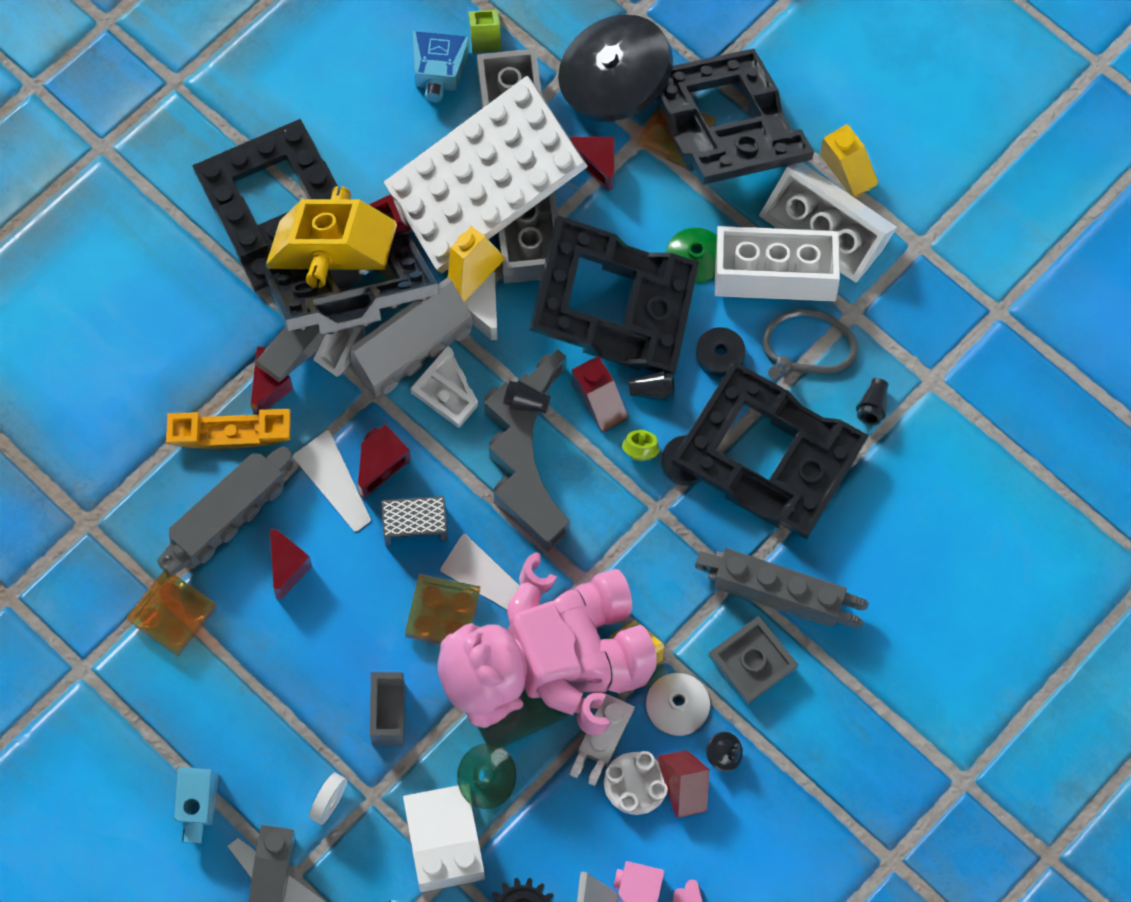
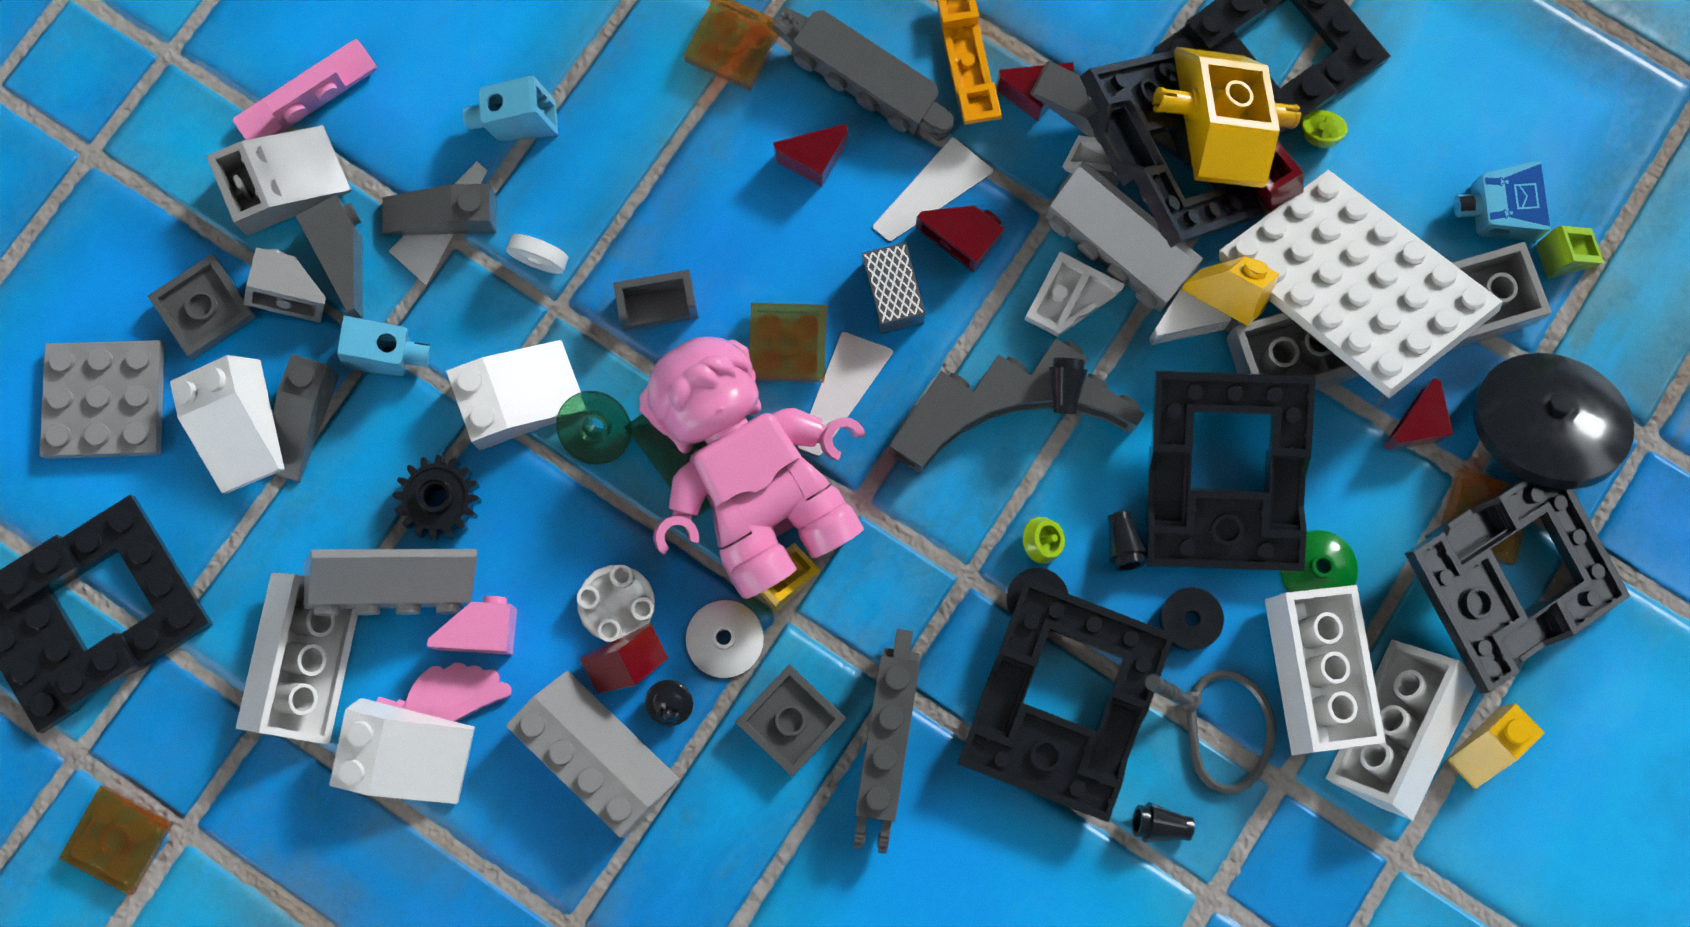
camera: 80 degrees right, 10 degrees up
white hinge [570,693,635,786] -> none
dark red slope [571,356,628,433] -> none
none -> light grey slope [505,670,680,838]
none -> lime hat [1301,110,1348,148]

